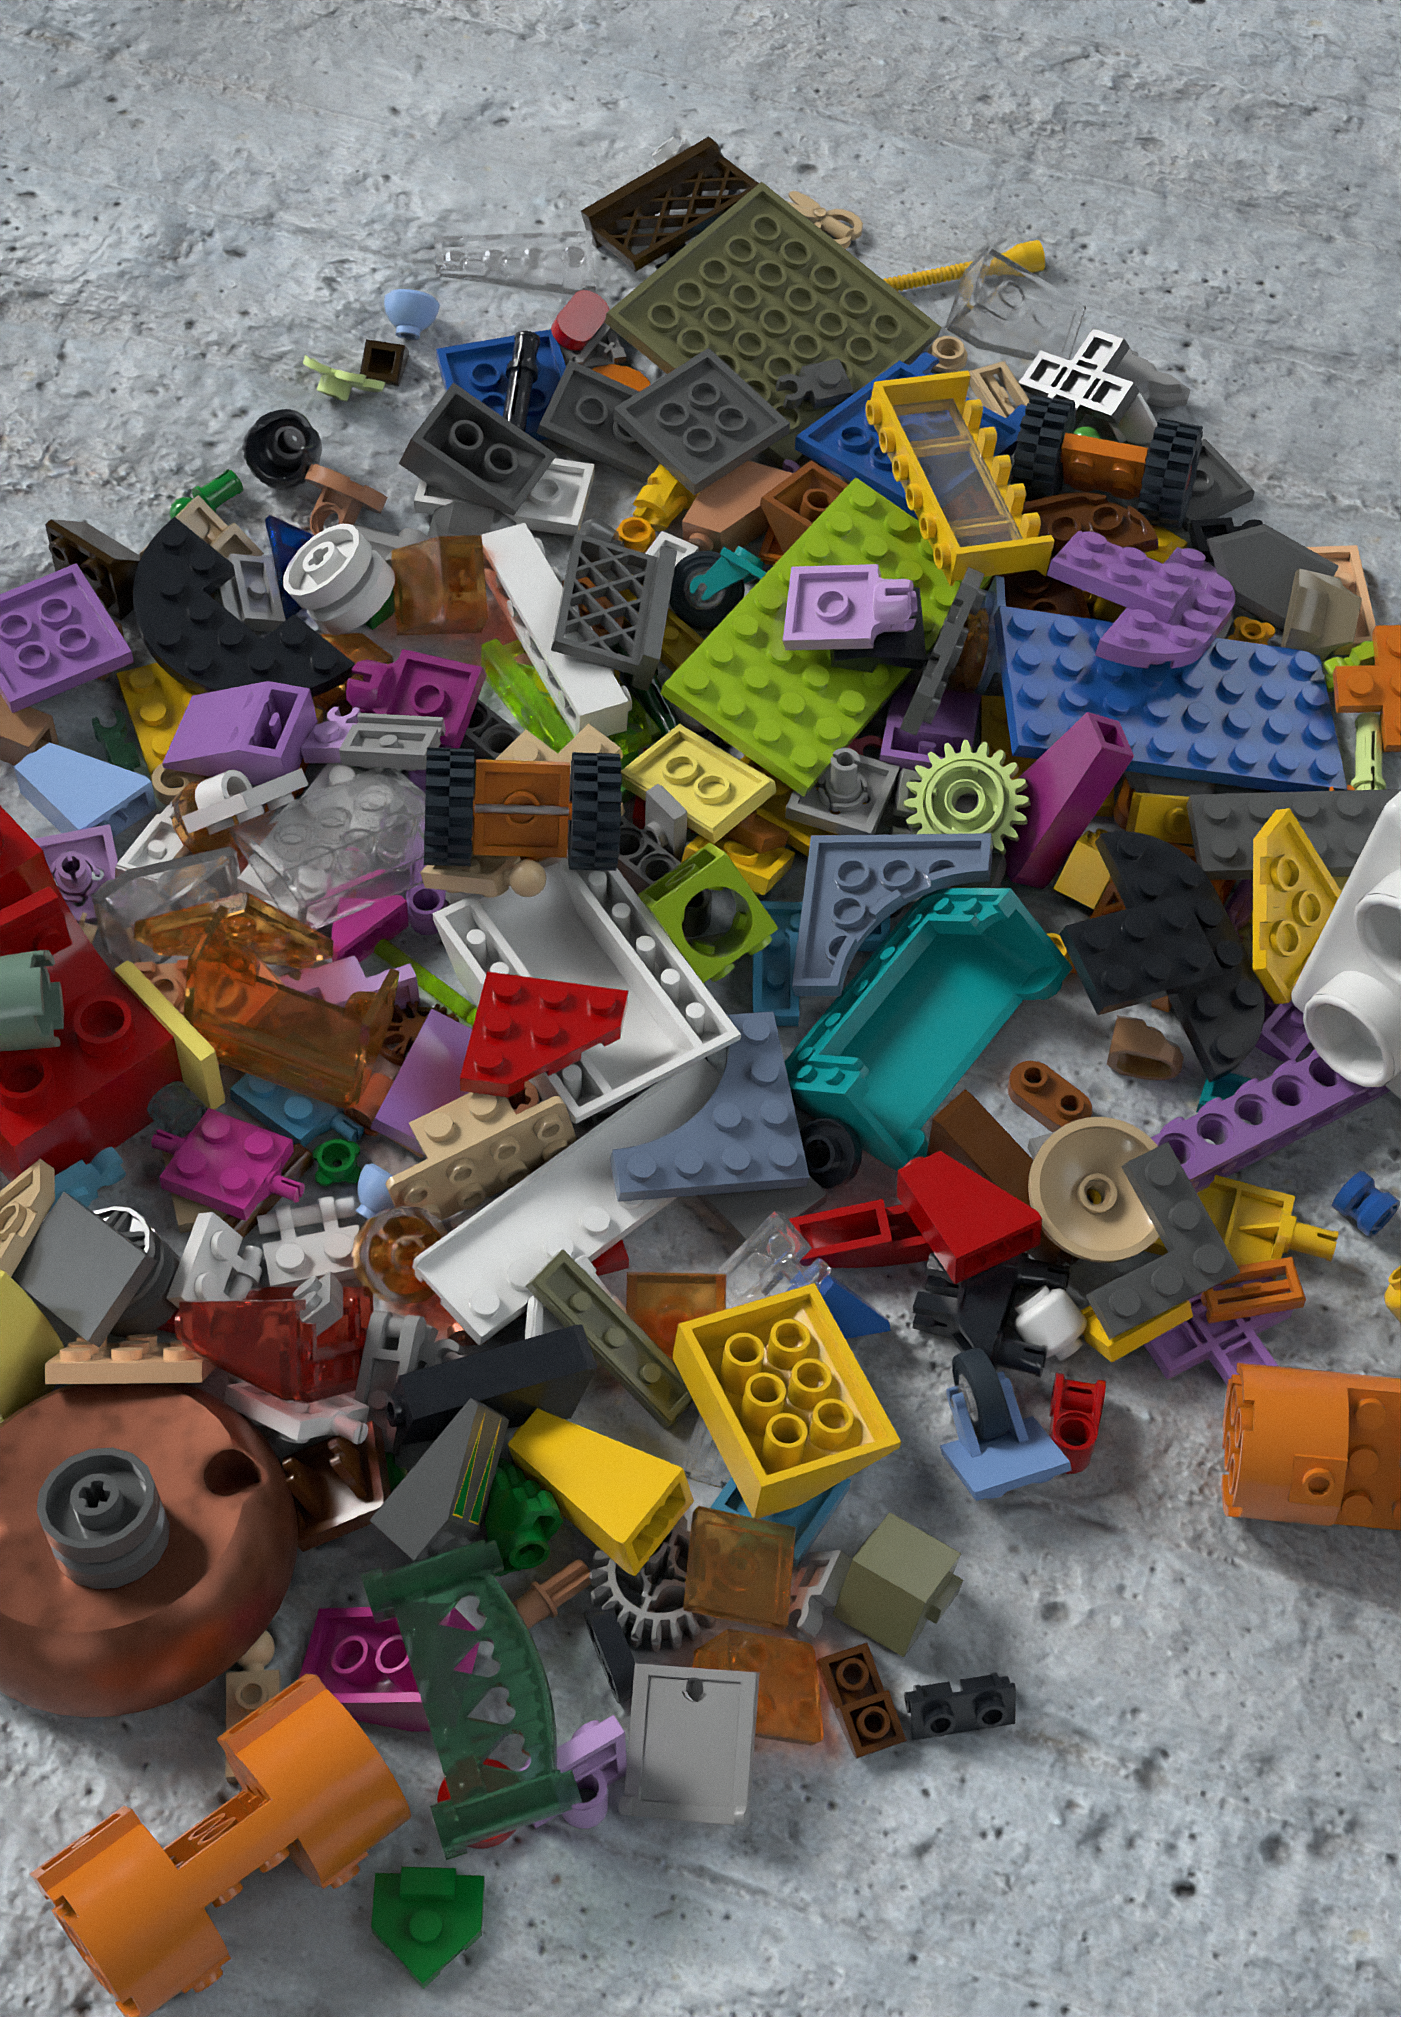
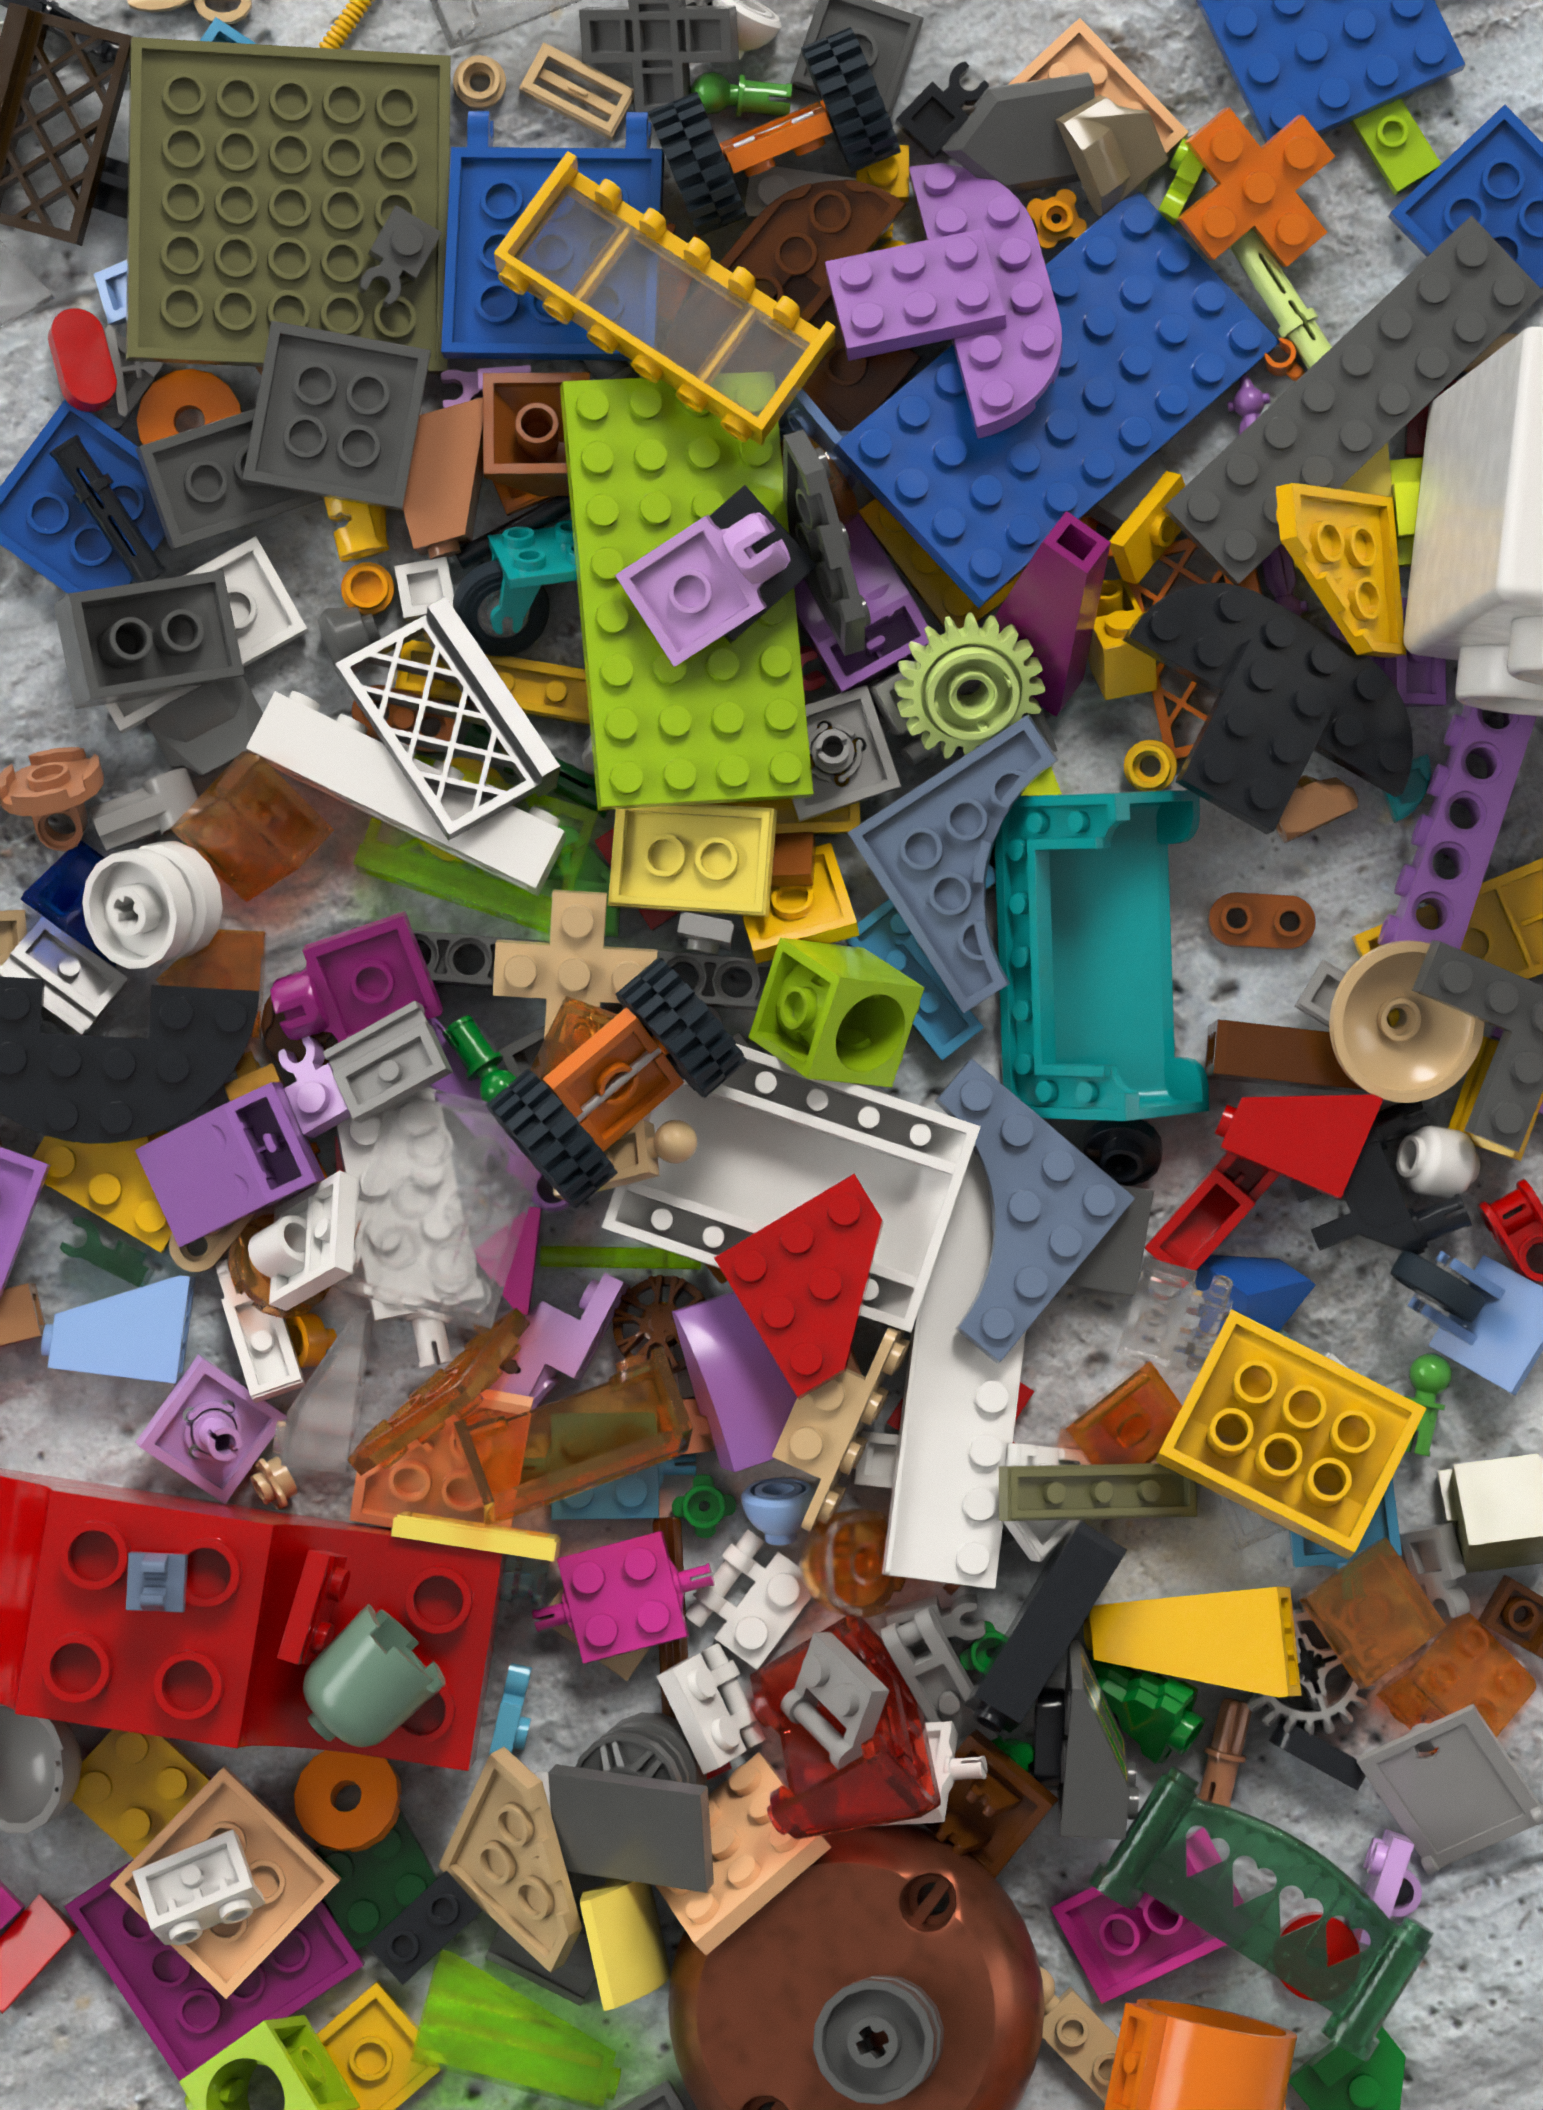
camera: 40 degrees left, 30 degrees up
none -> bright green pin [1404,1353,1452,1457]

